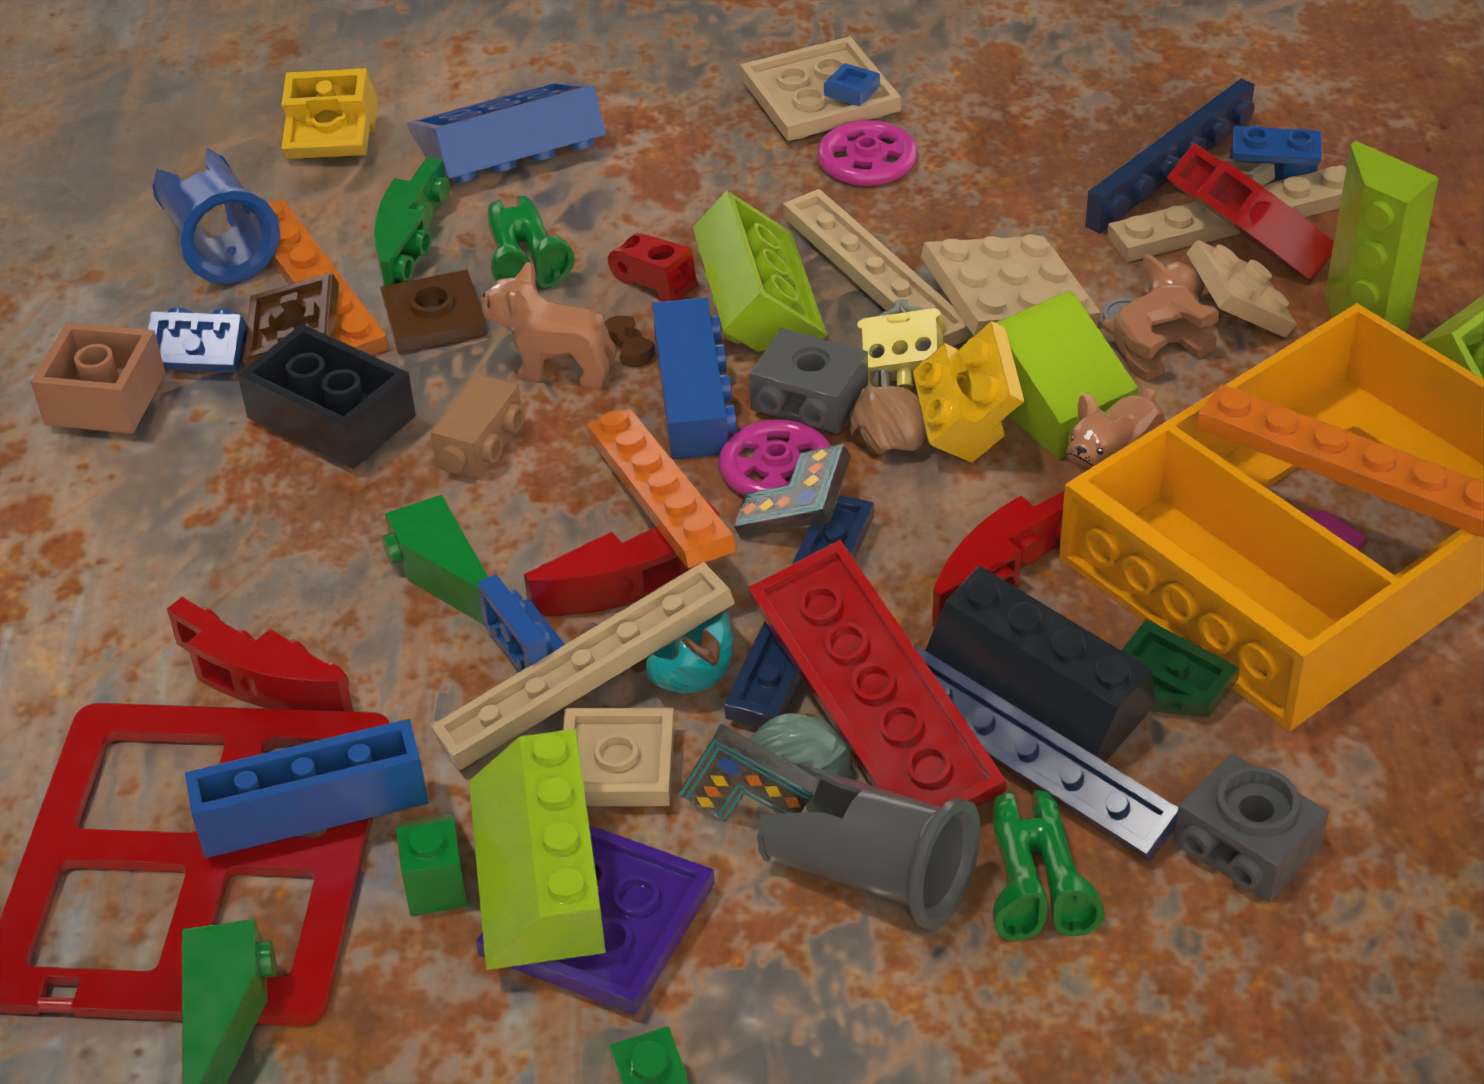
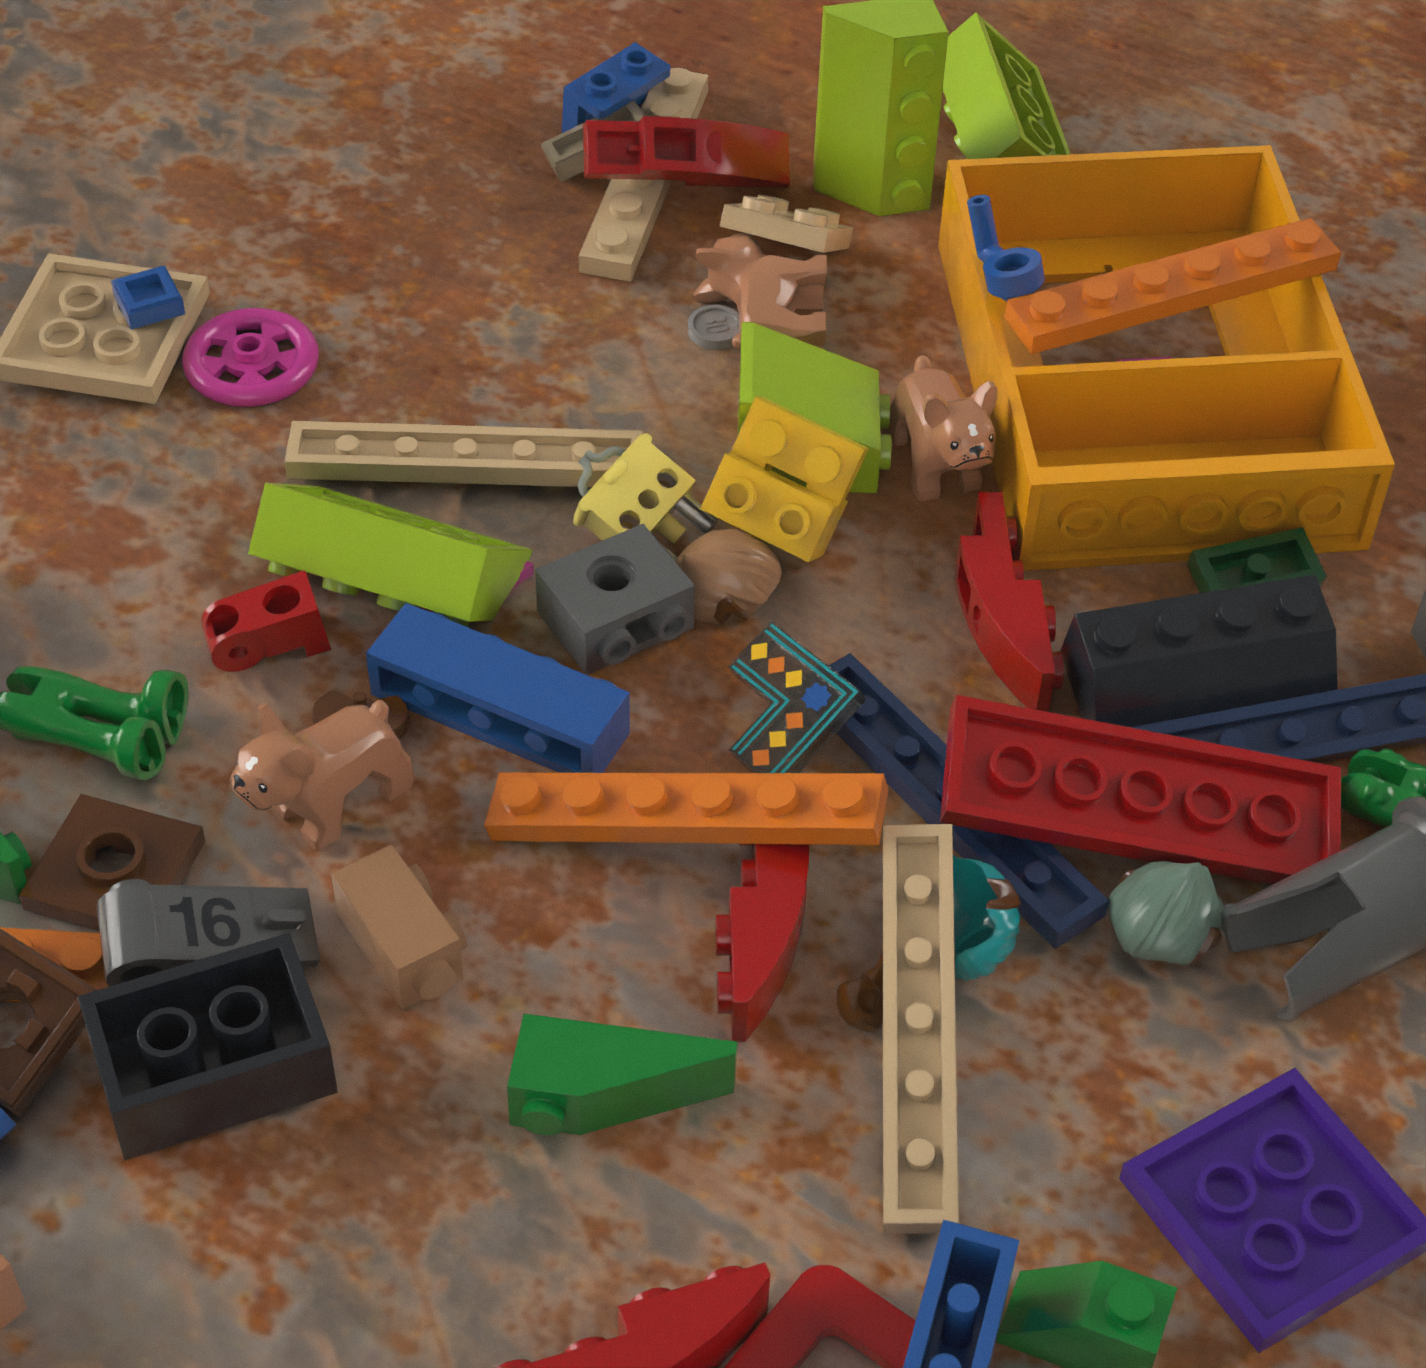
camera: 60 degrees left, 5 degrees up
lime slope [469,729,606,970] -> none
blue bracket [478,574,565,672] -> none
tan plate [563,708,675,806] -> none
clear smoke tile [677,724,821,822] -> none
dark pink plate [718,419,835,504] -> none
tan plate [921,234,1101,336] -> none
dark blue plate [1085,78,1255,233] -> none
none -> dark grey door [96,879,320,987]
none -> blue plate [967,195,1045,301]

